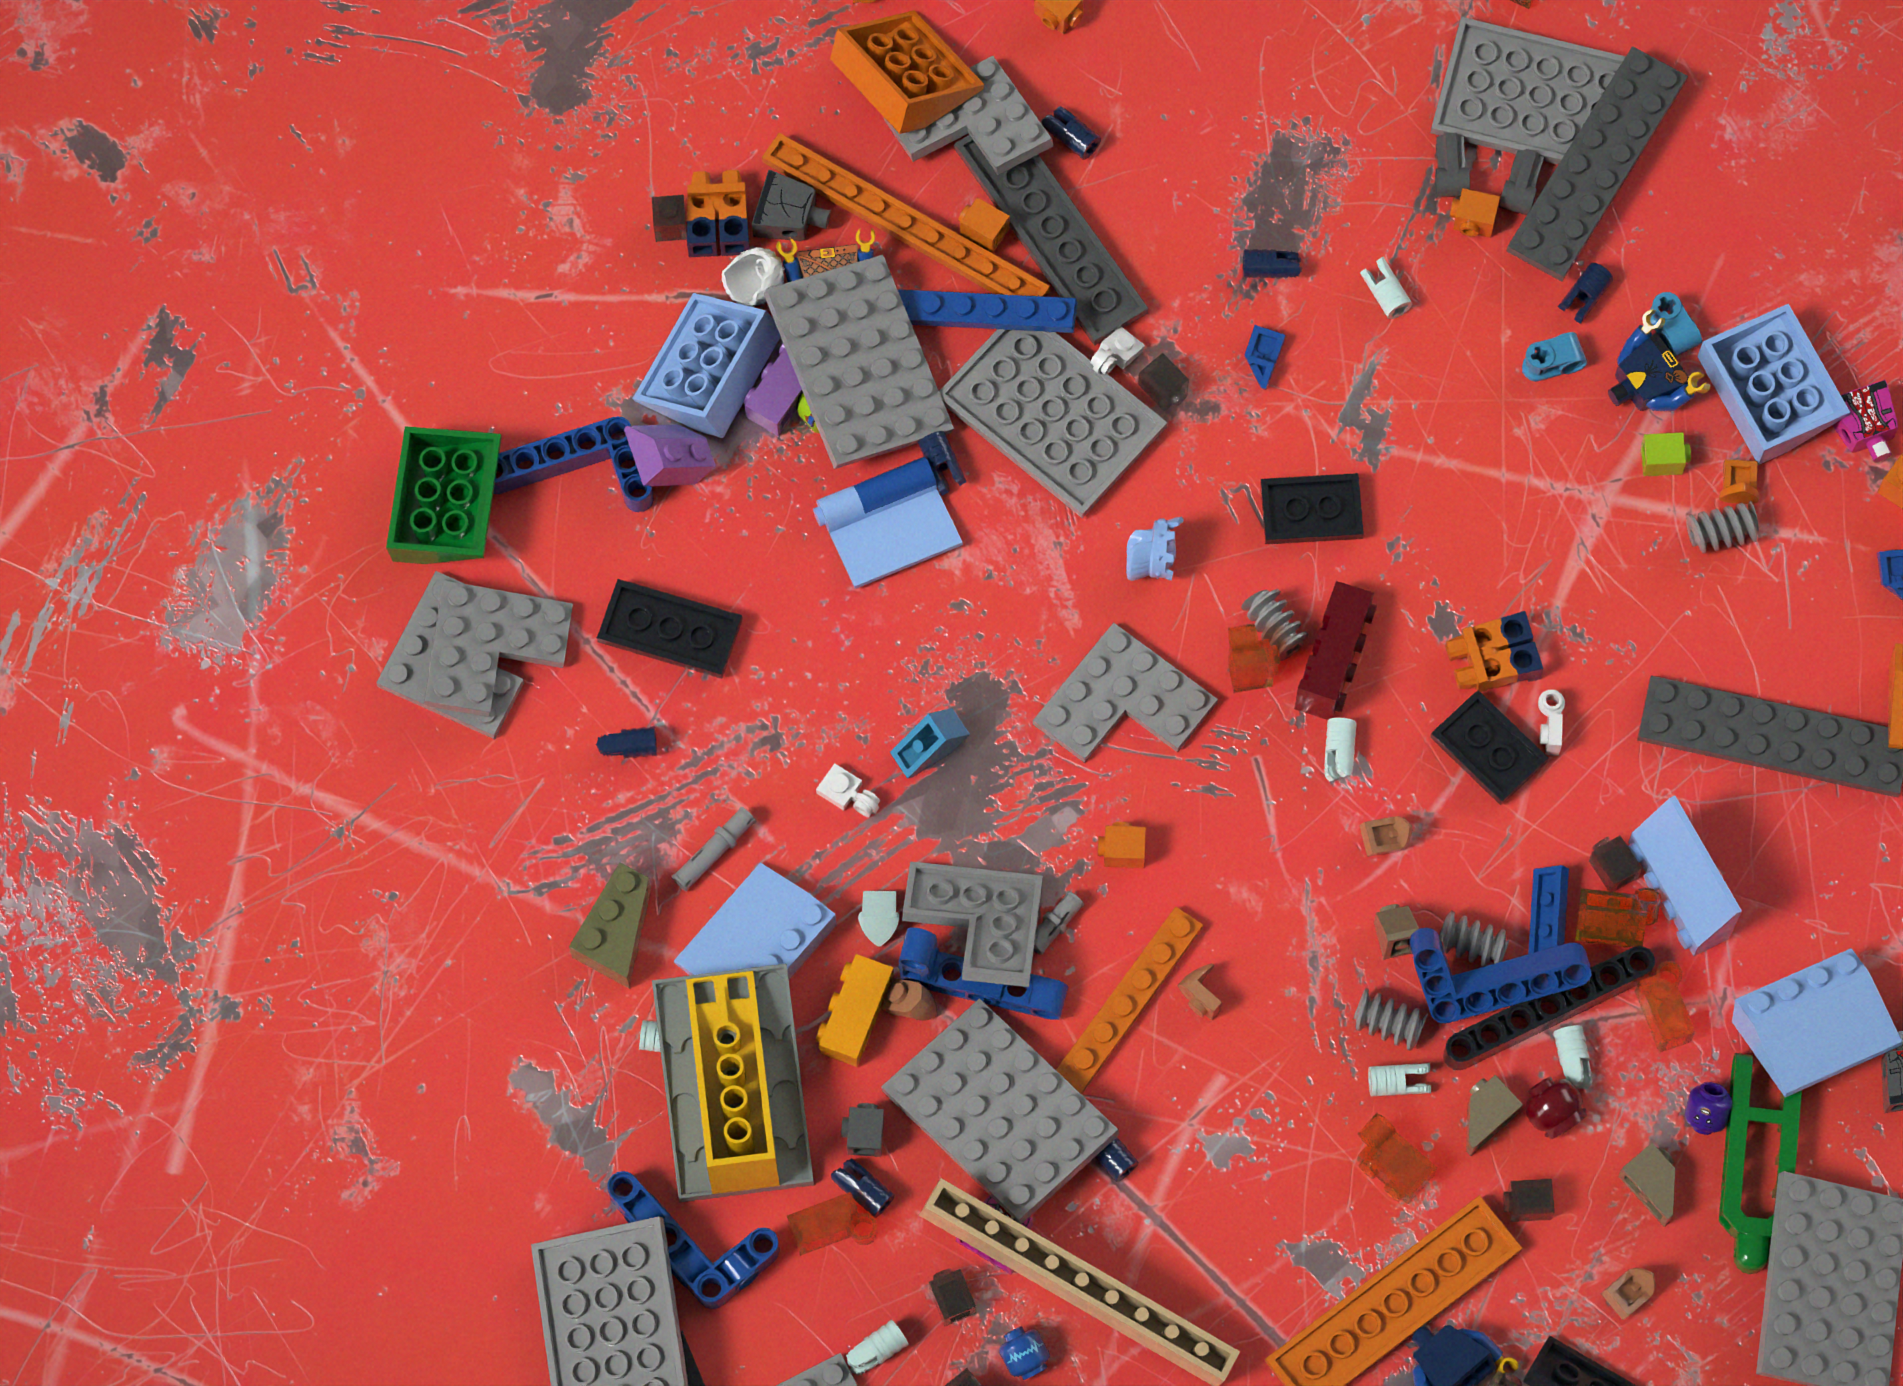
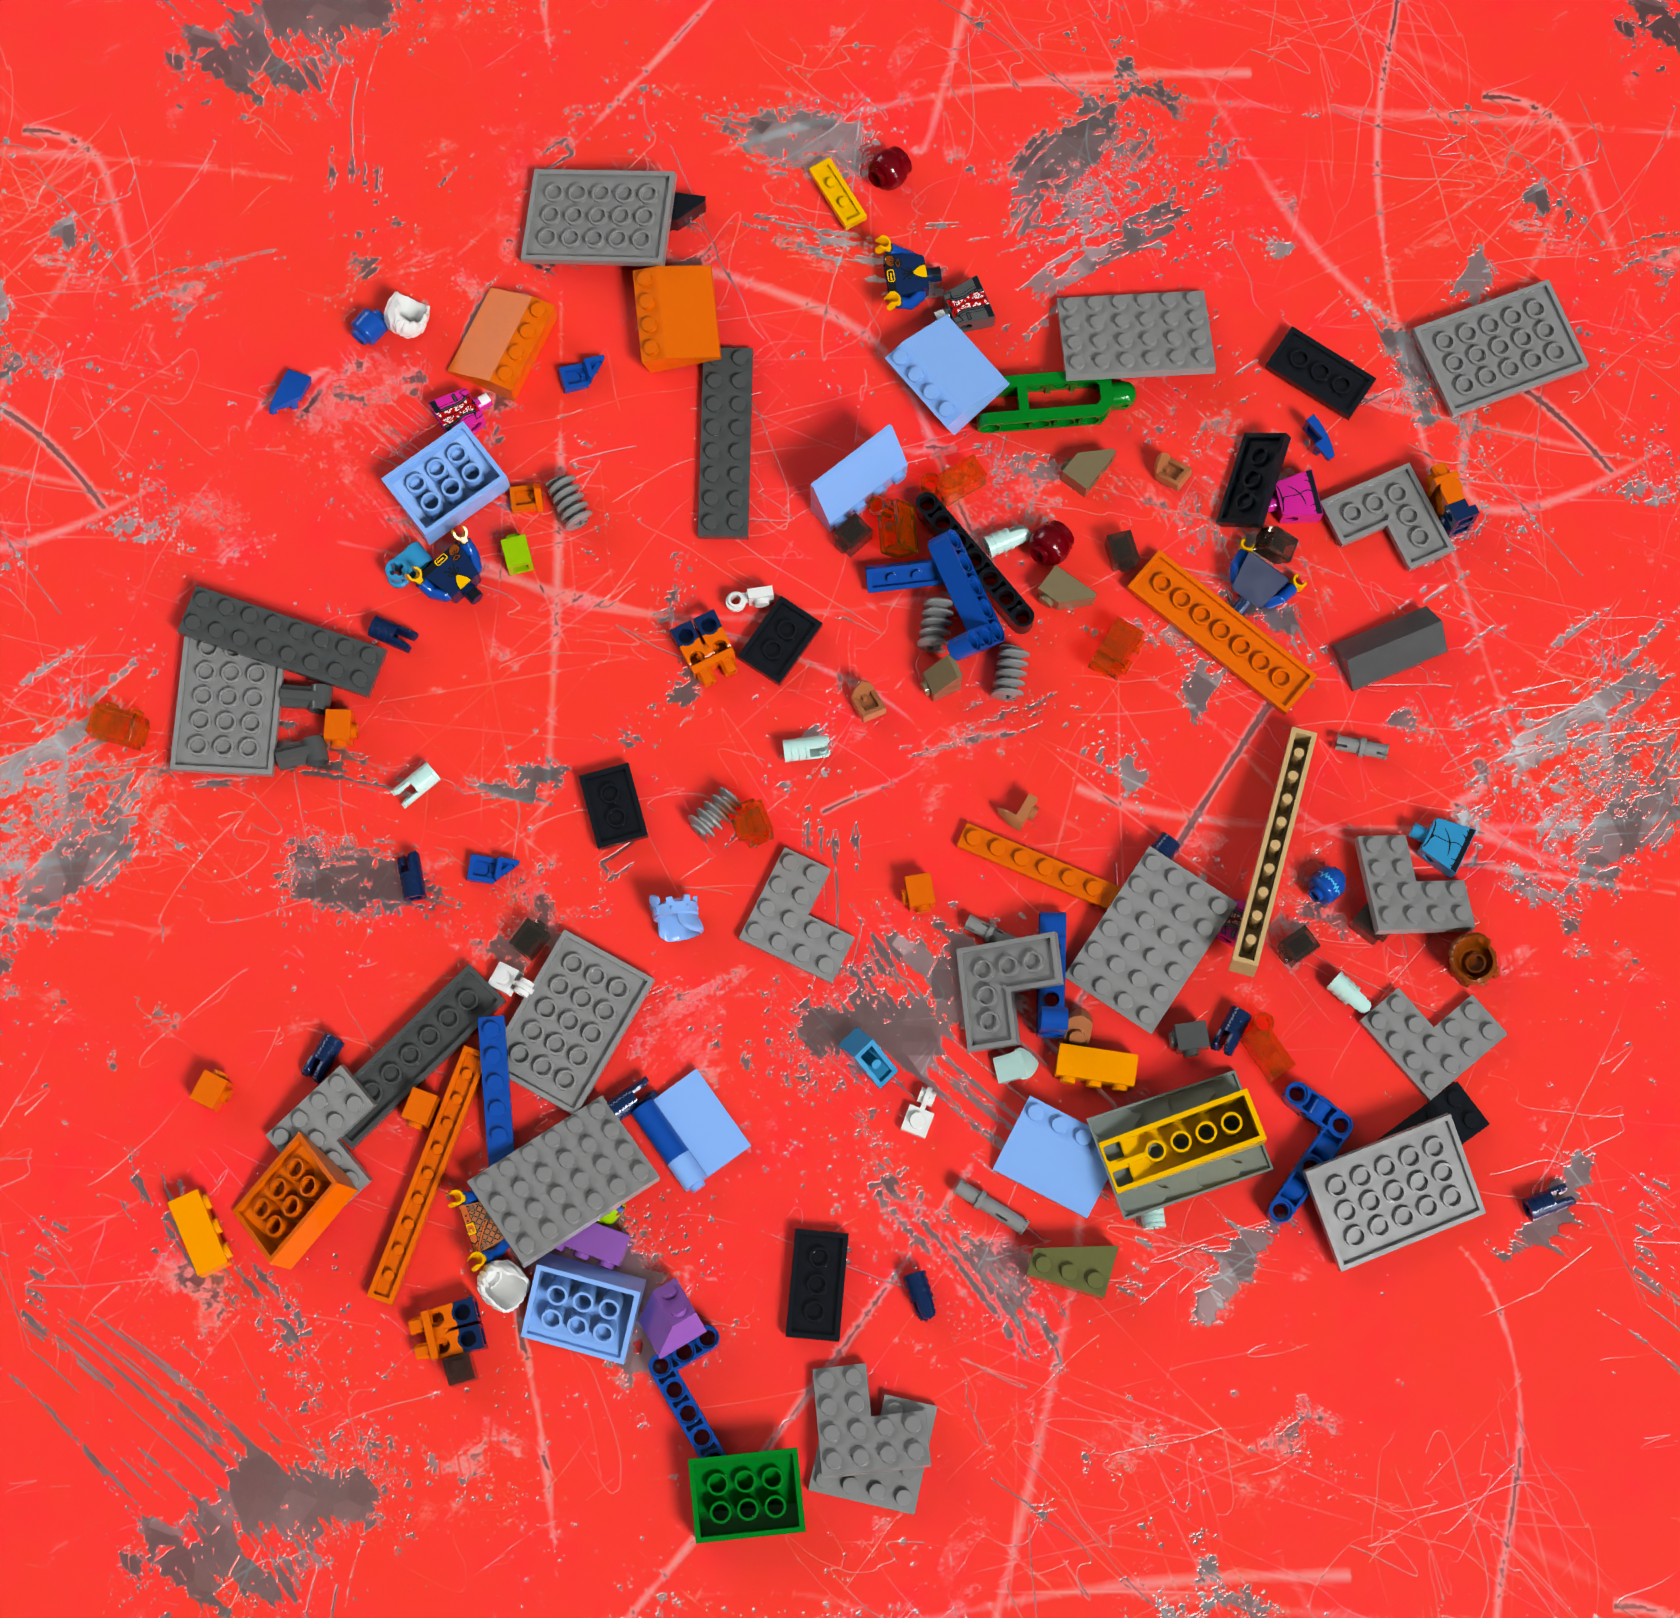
camera: 105 degrees left, 5 degrees up
dark grey torso [752,170,831,241] -> none
dark red wedge [1294,581,1377,720] -> none
light aqua hinge [1368,1063,1431,1097] -> none
dark azure piece [1522,332,1588,382] -> none
dark purple head [1685,1082,1732,1135] -> none

